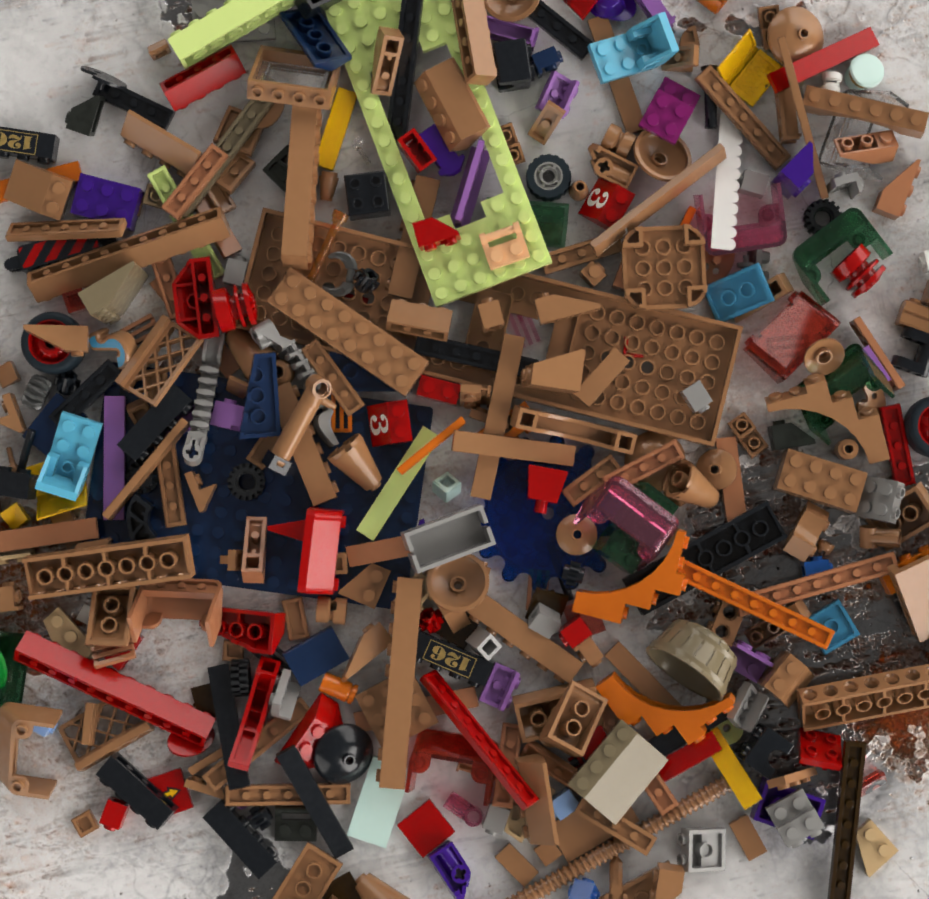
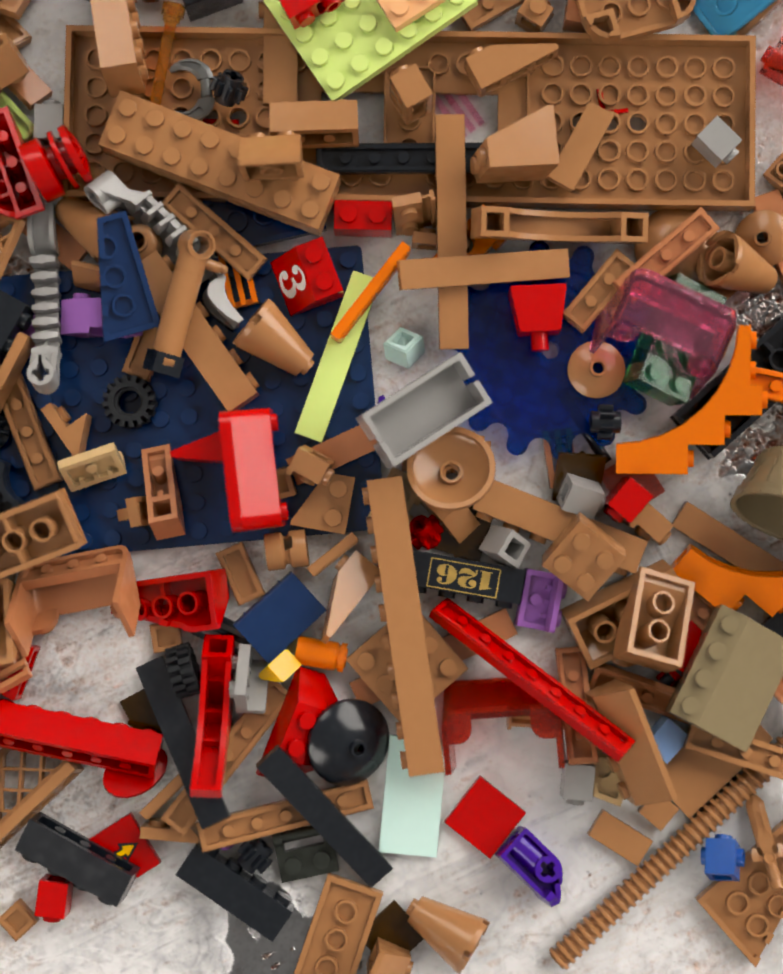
camera: 10 degrees left, 0 degrees up
clear pink piece [443,791,483,827] -> none
none -> tan bracket [57,442,127,492]
none -> medium nougat slope [238,131,304,181]
none -> yellow slope [258,649,302,682]
none -> medium nougat brick [285,445,335,486]
none -> medium nougat tile [307,532,359,576]
none -> medium nougat brick [542,512,627,601]

